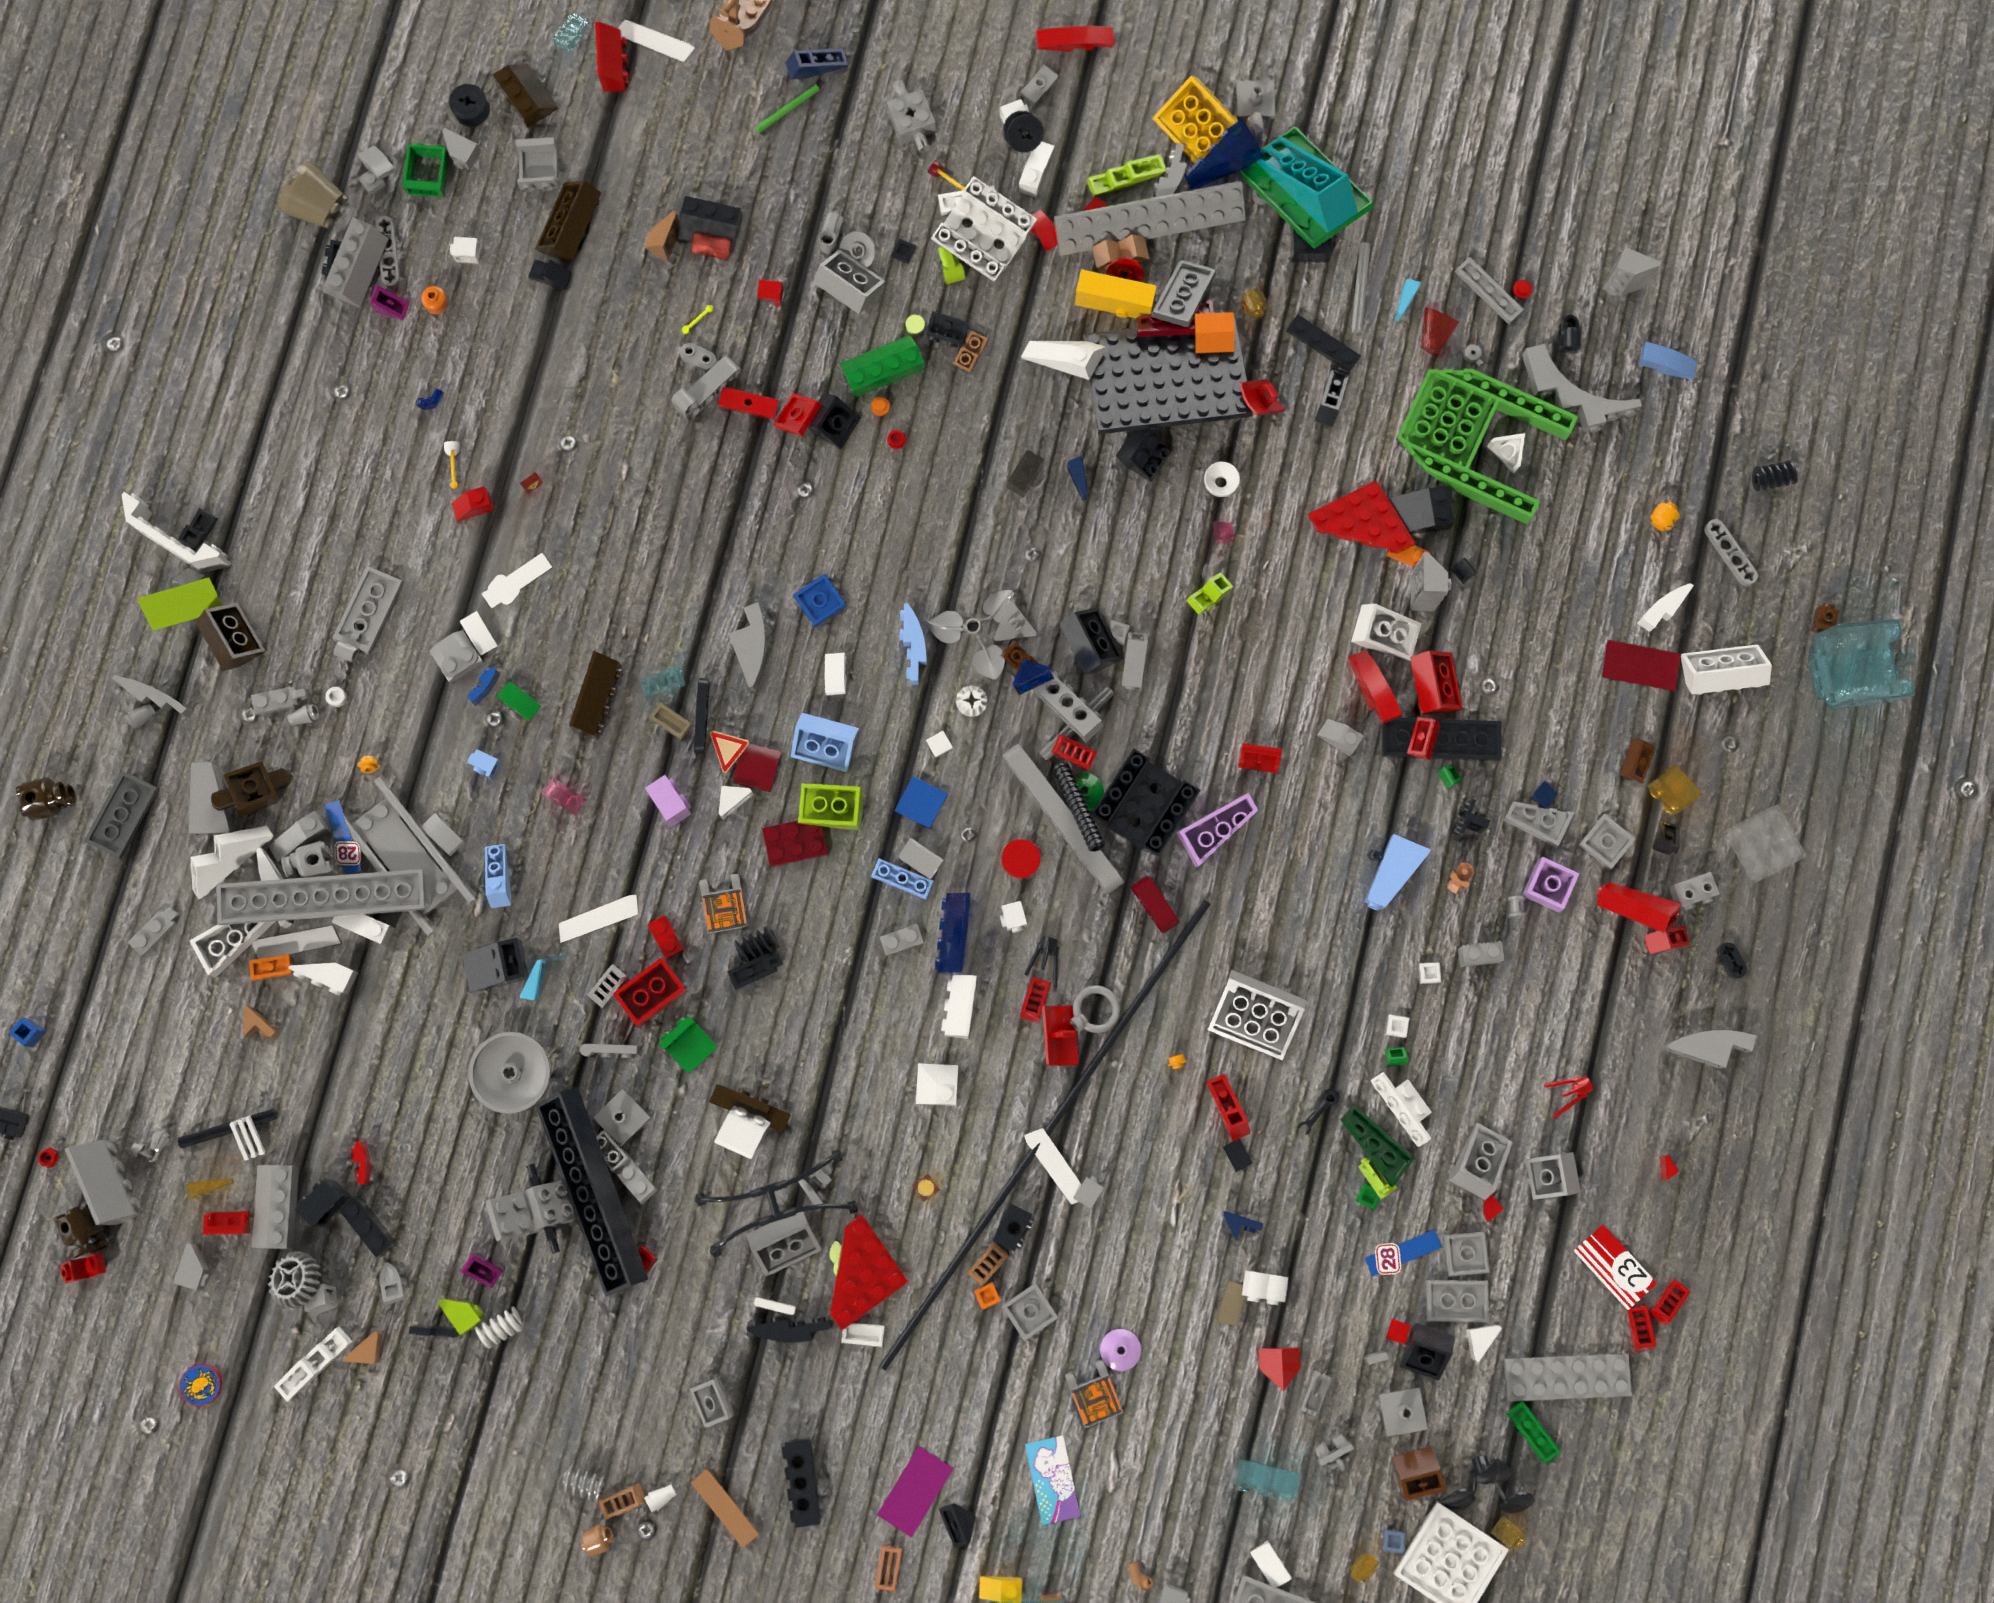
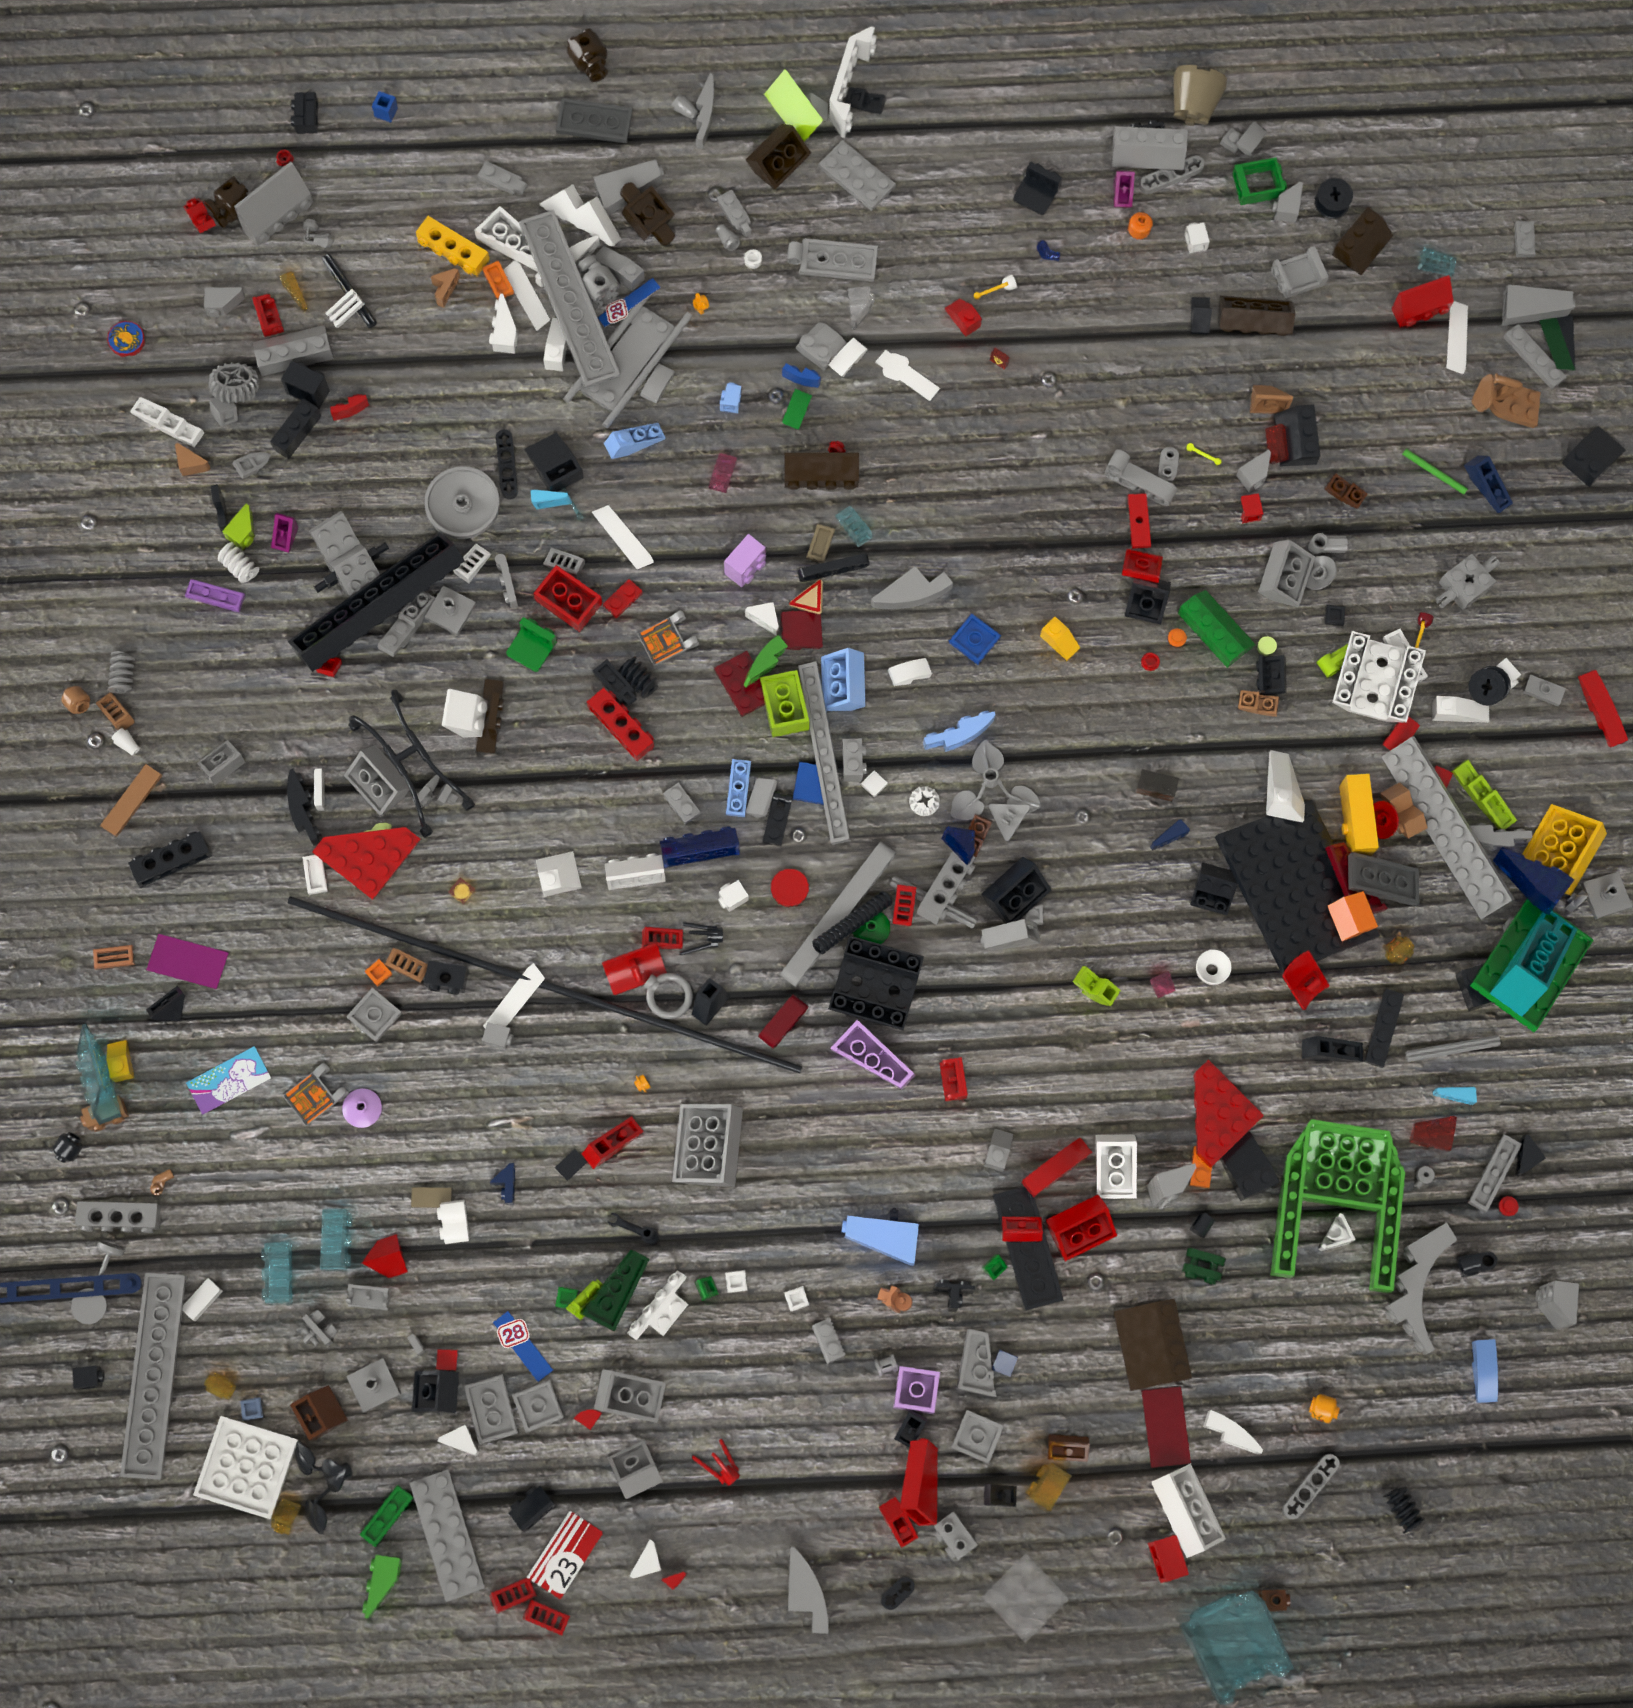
camera: 70 degrees right, 5 degrees down
none -> medium lavender tile [185,579,245,613]
none -> clear light blue brick [320,1209,352,1272]
none -> bright green slope [362,1555,402,1618]
none -> yellow brick [416,216,490,277]
none -> white slope [453,544,491,583]
none -> black beam [496,429,518,500]
none -> black slope [509,1486,557,1533]
none -> red brick [587,688,654,761]
none -> white slope [630,1540,662,1578]
none -> black slope [692,978,730,1026]
none -> bright green slope [744,635,788,687]
none -> black plate [763,791,793,847]
none -> light grey plate [798,661,851,845]
none -> light grey plate [818,140,896,211]
none -> red plate [828,441,846,453]
none -> light grey brick [842,738,866,782]
none -> clear slope [847,286,875,330]
none -> black slope [894,1410,928,1447]
none -> black bracket [1013,161,1062,215]
none -> yellow slope [1040,617,1080,661]
none -> dark brown slope [1113,1298,1192,1391]
none -> red panel [1148,1535,1189,1583]
none -> dark green brick [1182,1248,1226,1285]
none -> light grey slope [1236,449,1271,492]
none -> reddish brown slope [1324,474,1367,509]
none -> black slope [1515,1135,1546,1176]

